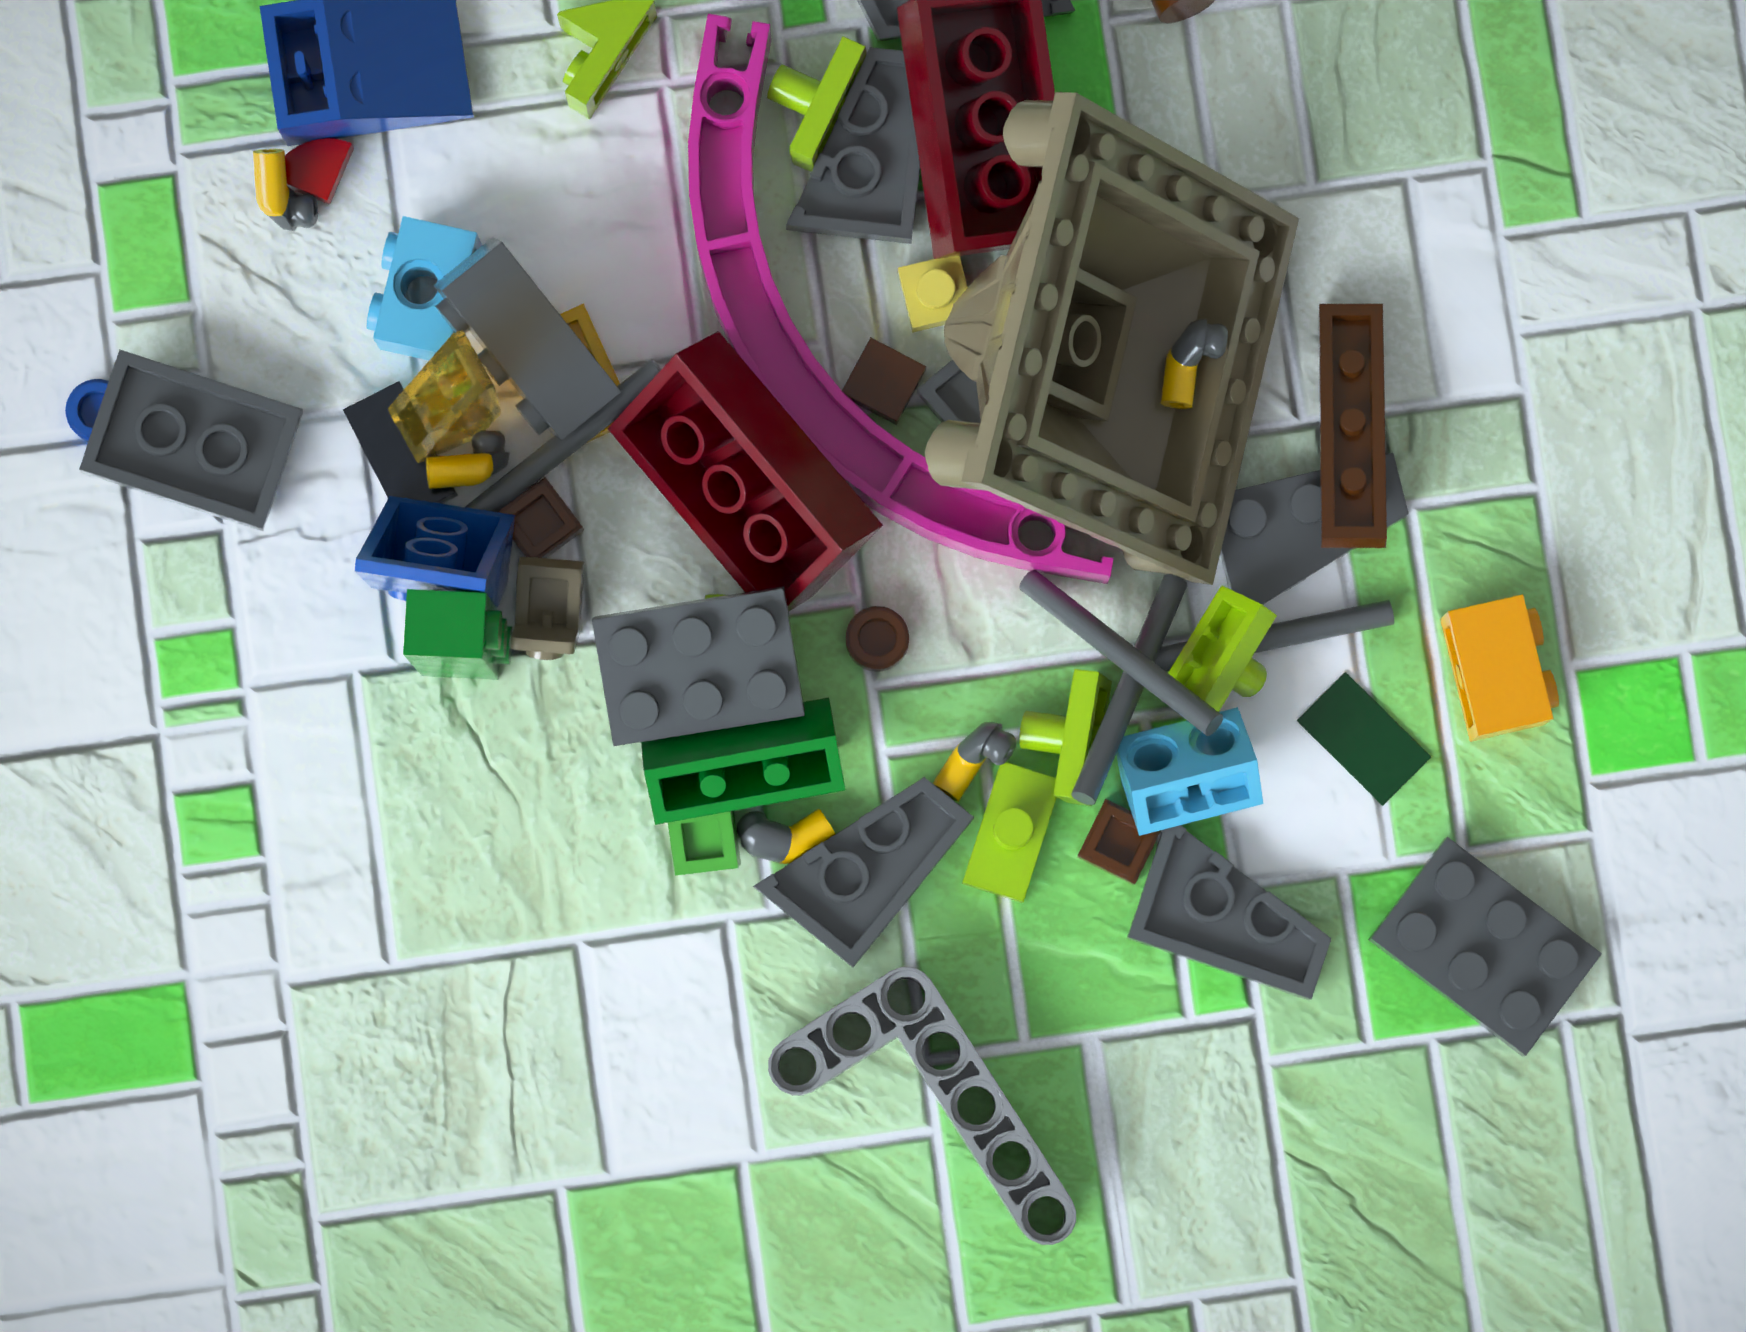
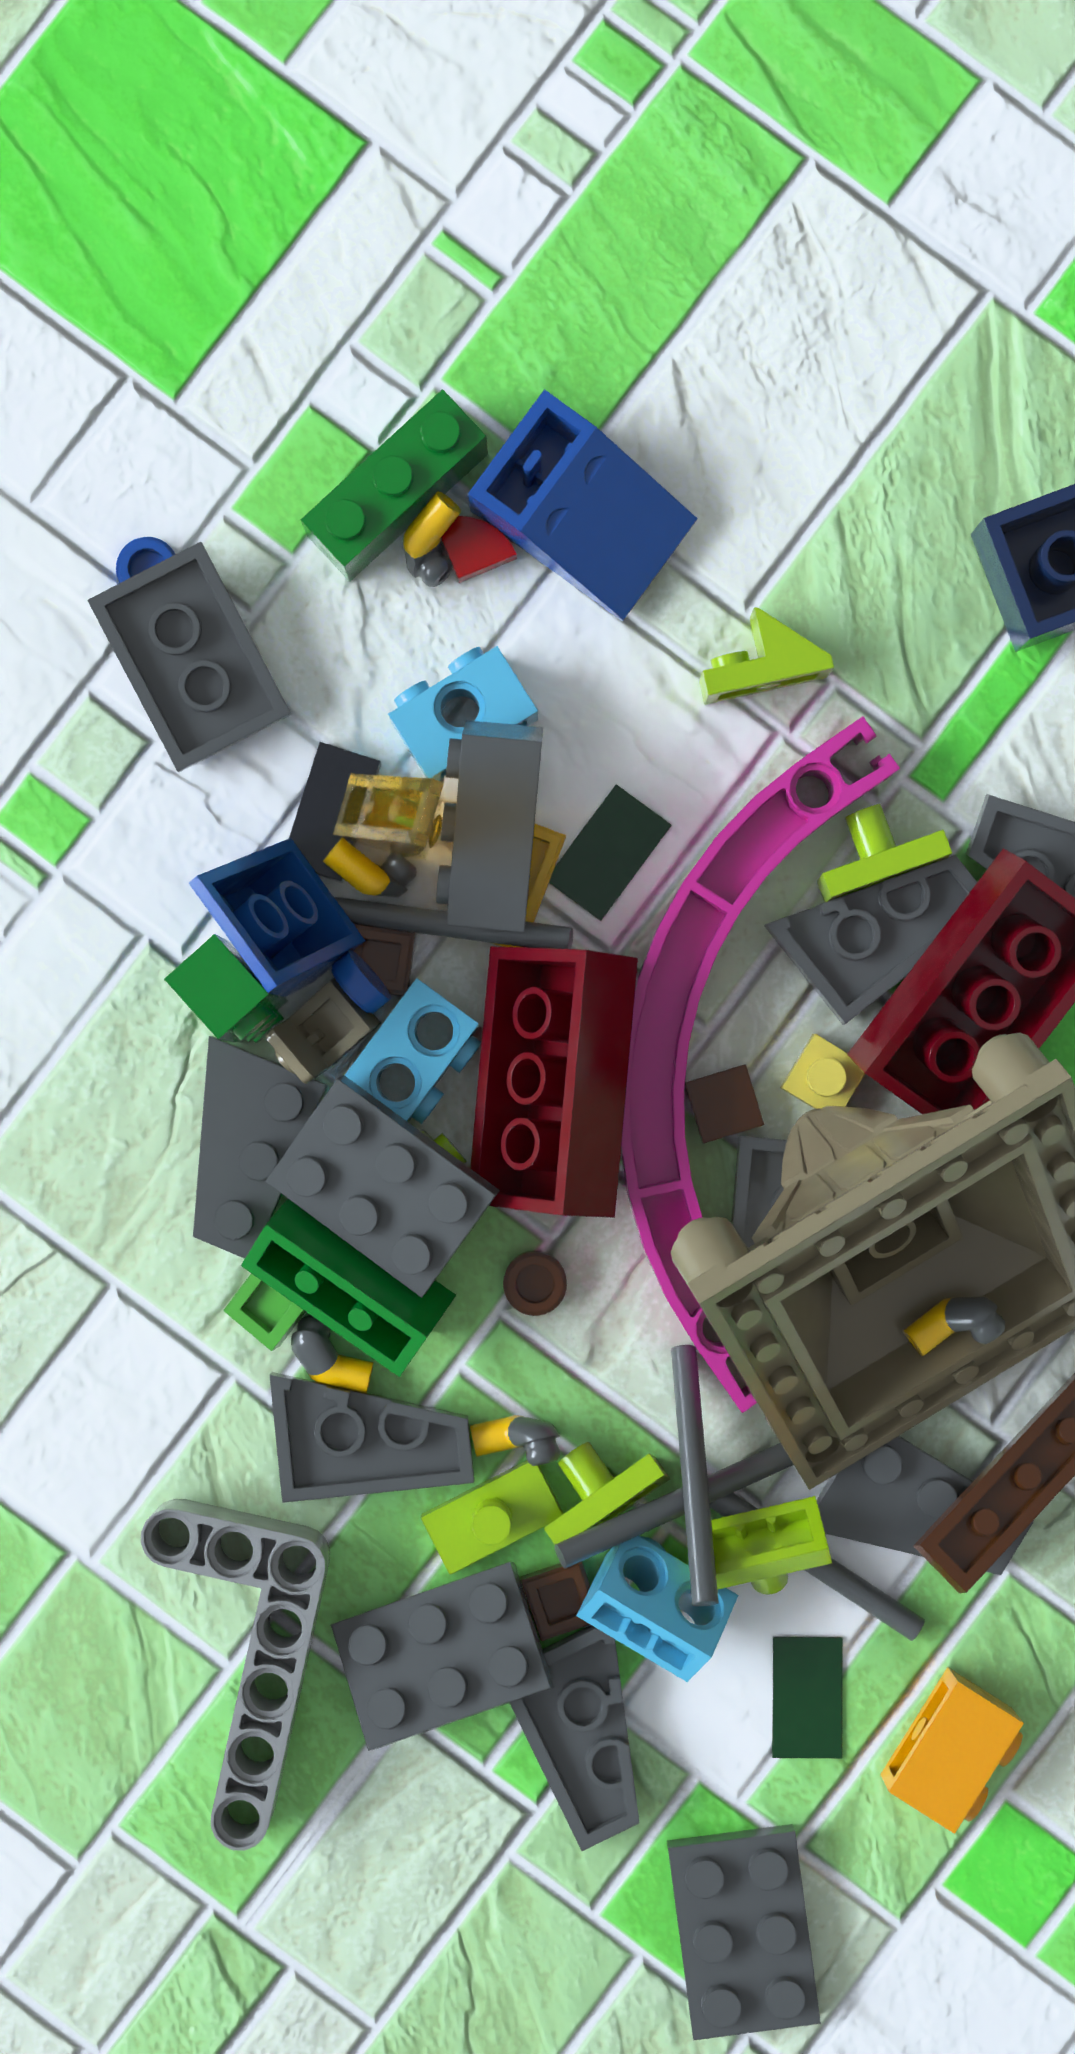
camera: 45 degrees right, 5 degrees up
none -> dark grey wing [193,1036,328,1259]
none -> green brick [300,389,488,582]
none -> dark grey plate [331,1562,554,1751]
none -> blue tile [332,950,391,1014]
none -> medium azure brick [345,978,481,1125]
none -> dark green sticker [549,784,672,921]

